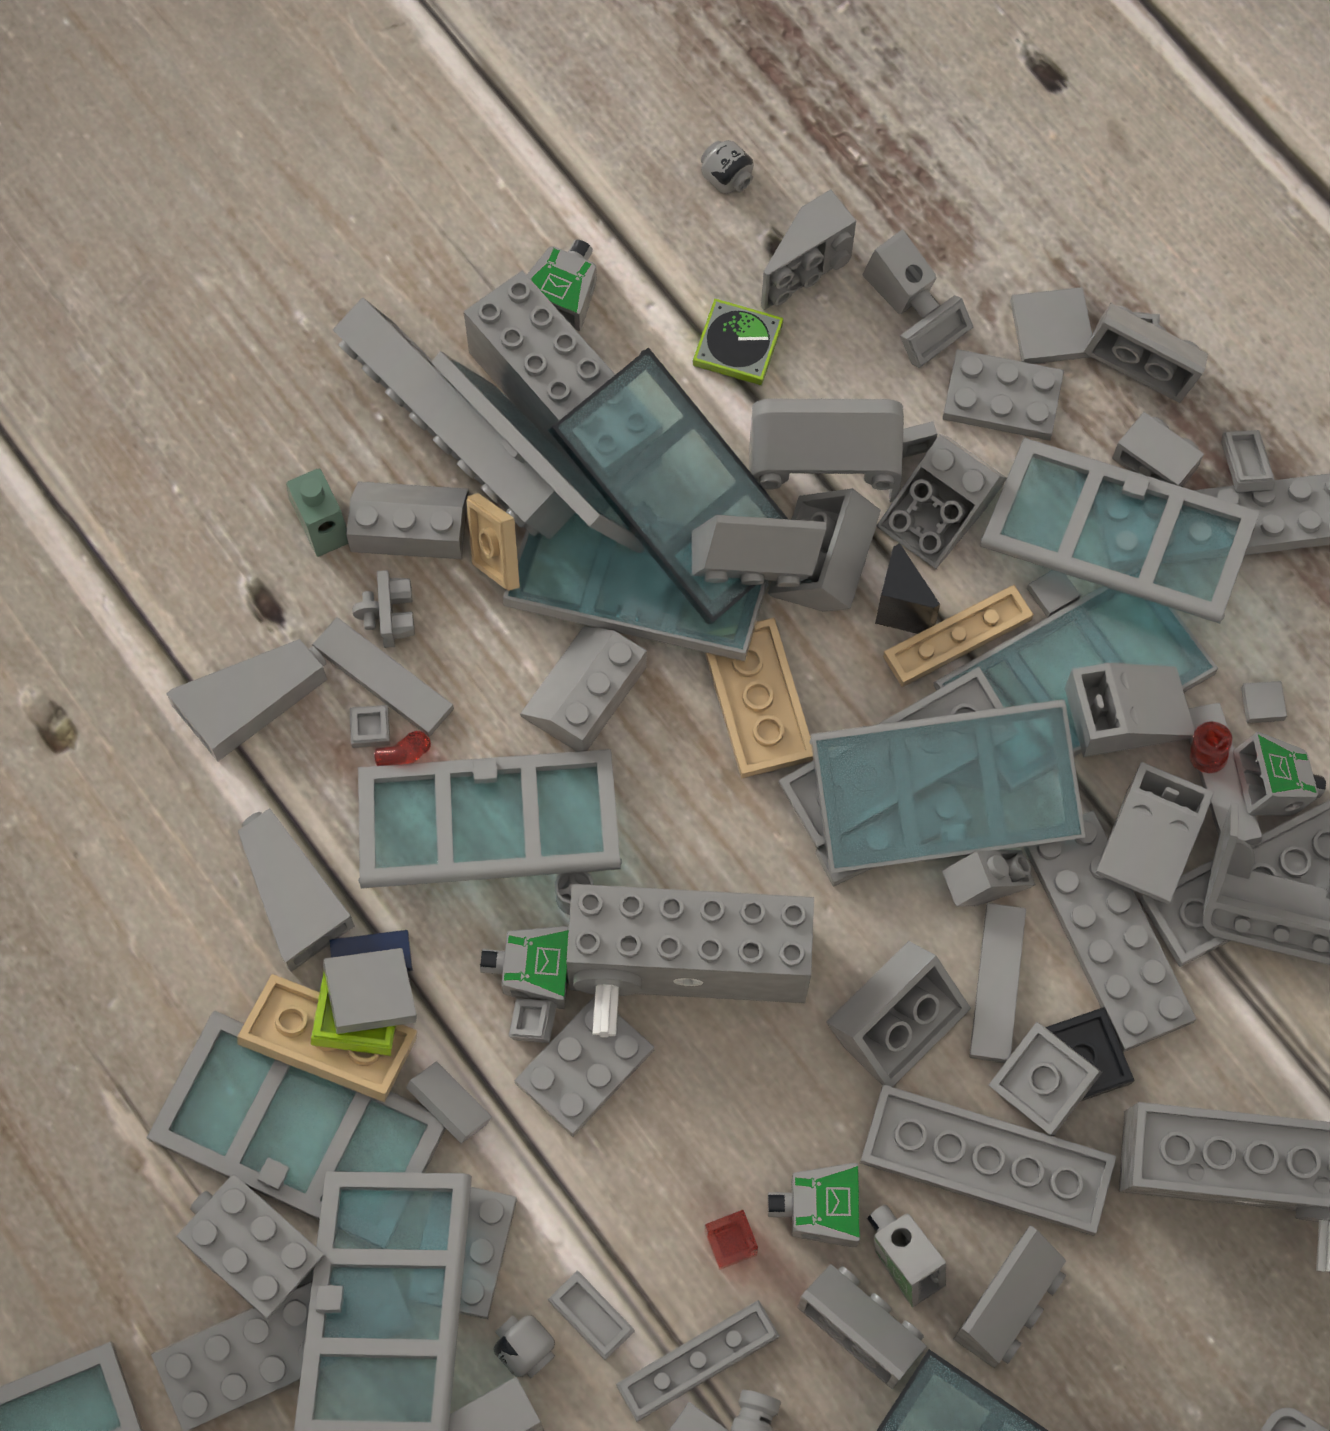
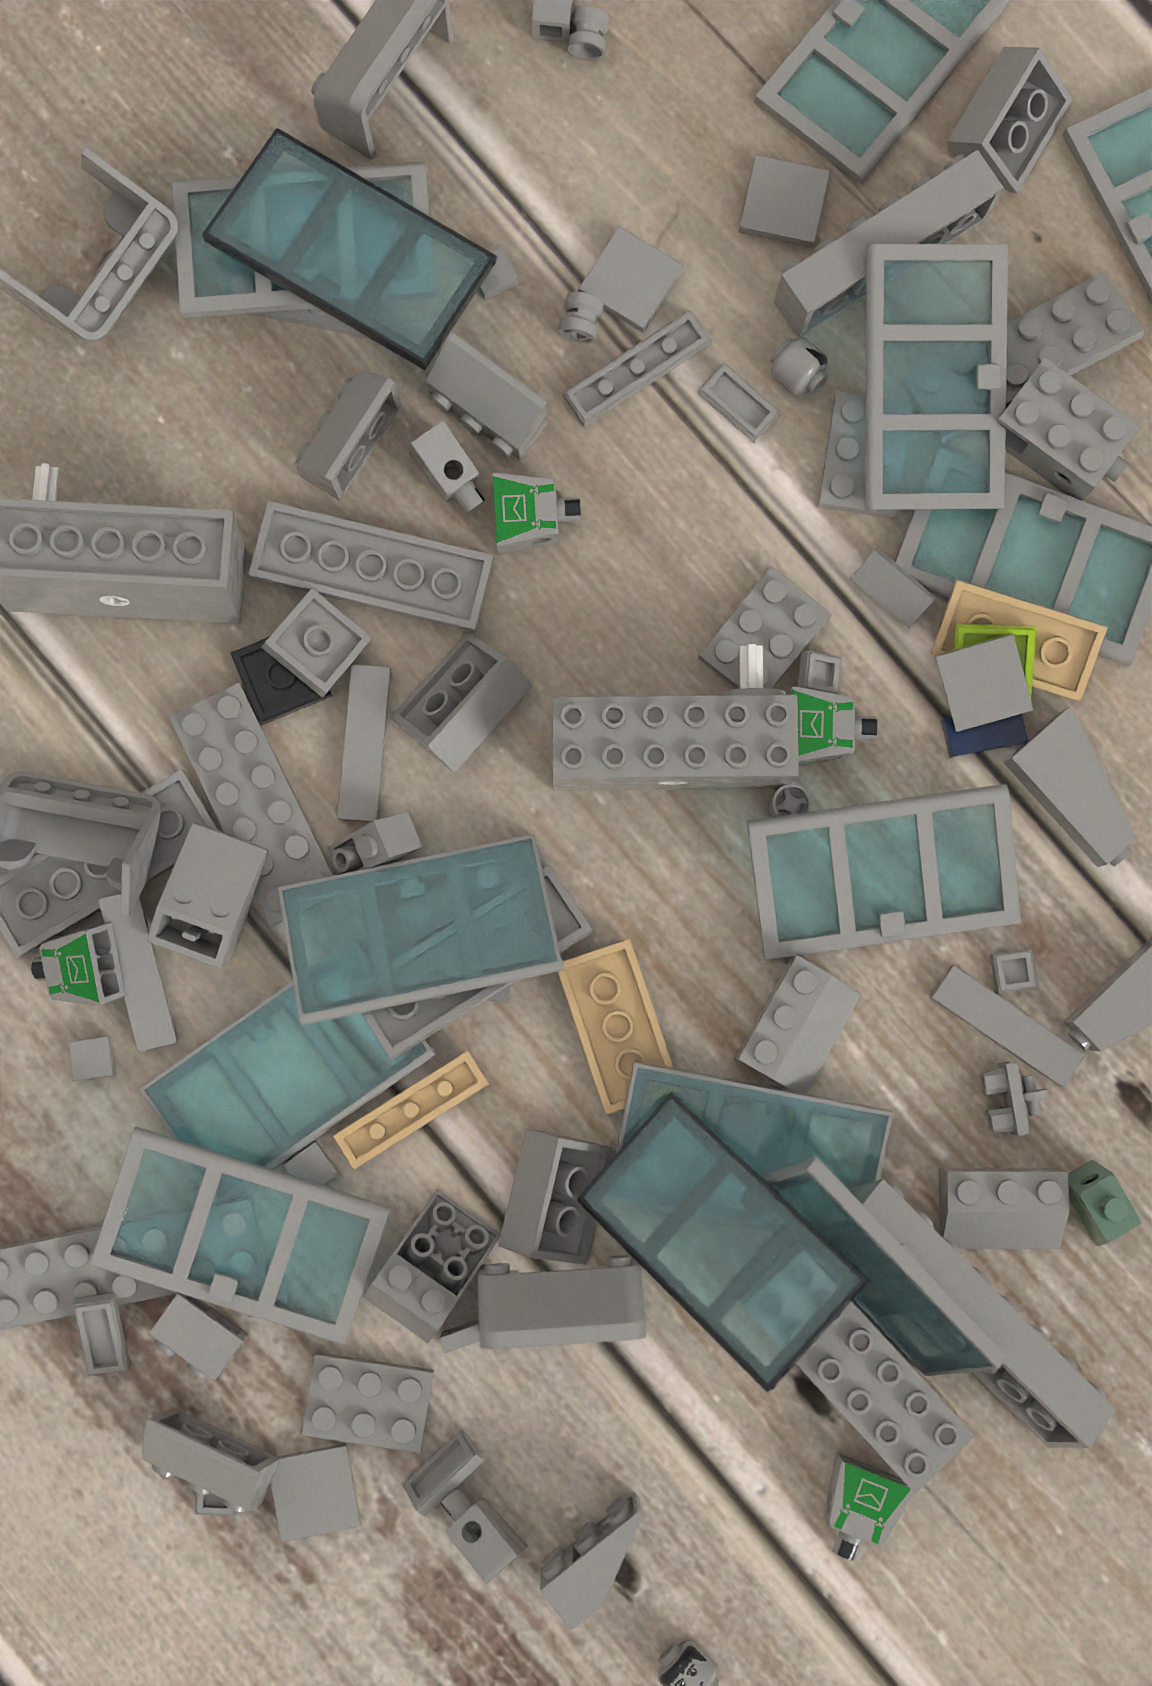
camera: 175 degrees right, 15 degrees up
clear red arm [374,731,431,766] -> none
tan tile [466,493,520,591] -> none
light grey slope [692,515,826,587] -> none
tile [693,299,784,386] -> none
clear red panel [704,1210,758,1270] -> none
black slope [875,543,940,634] -> none
light grey slope [1065,663,1196,757] -> none
clear red wheel [1189,721,1233,773] -> none

